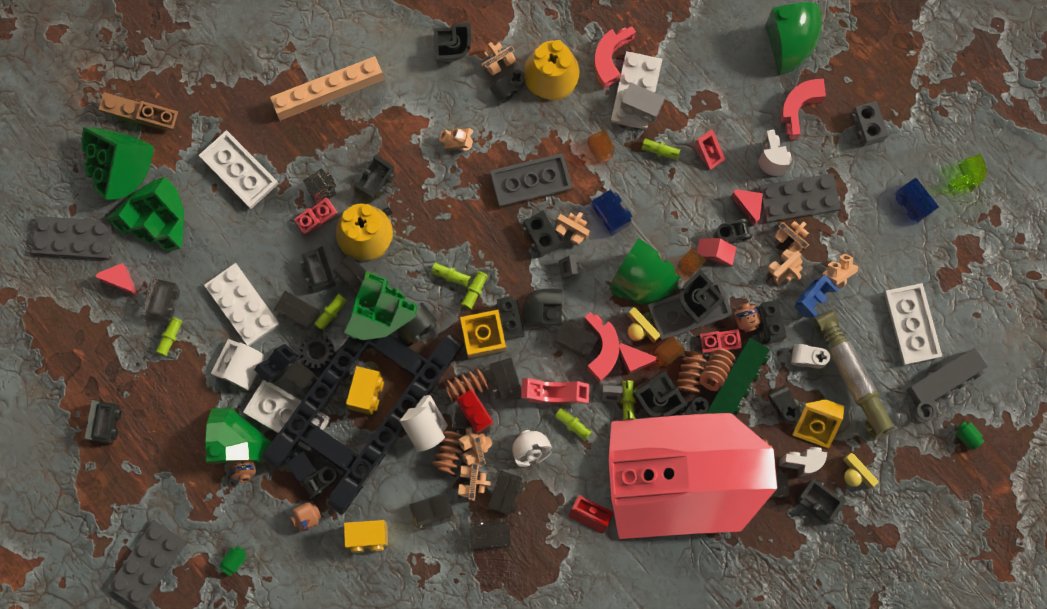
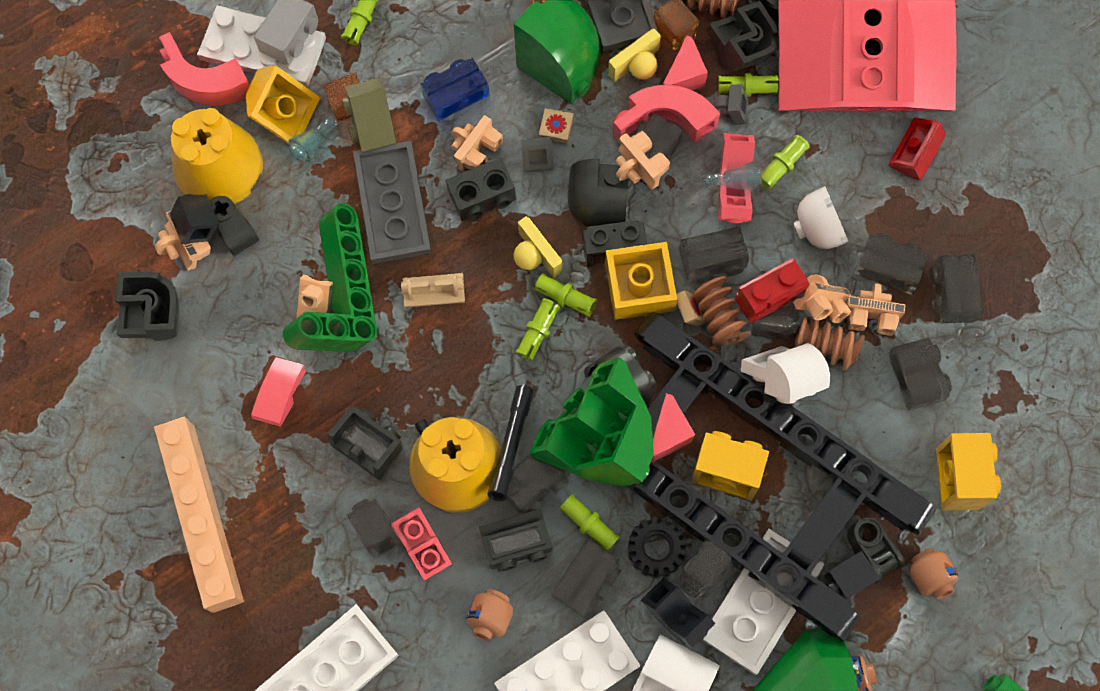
camera: 80 degrees left, 5 degrees down
none -> black brick [170,194,219,244]
none -> yellow slope [246,65,320,147]
none -> coral slope [251,357,305,427]
none -> green beam [283,203,377,352]
none -> clear light blue cone [289,117,337,162]
none -> olive brick [342,78,396,152]
none -> tan hinge [401,273,465,308]
none -> nougat head [466,589,514,641]
none -> black piece [487,385,534,501]
none -> light yellow tile [514,216,563,278]
none -> tan tile [539,108,574,144]
none -> light nougat hips [615,131,670,190]
none -> coral slope [651,394,695,463]
none -> tan tile [676,290,705,327]
none -> clear light blue cone [705,161,762,192]

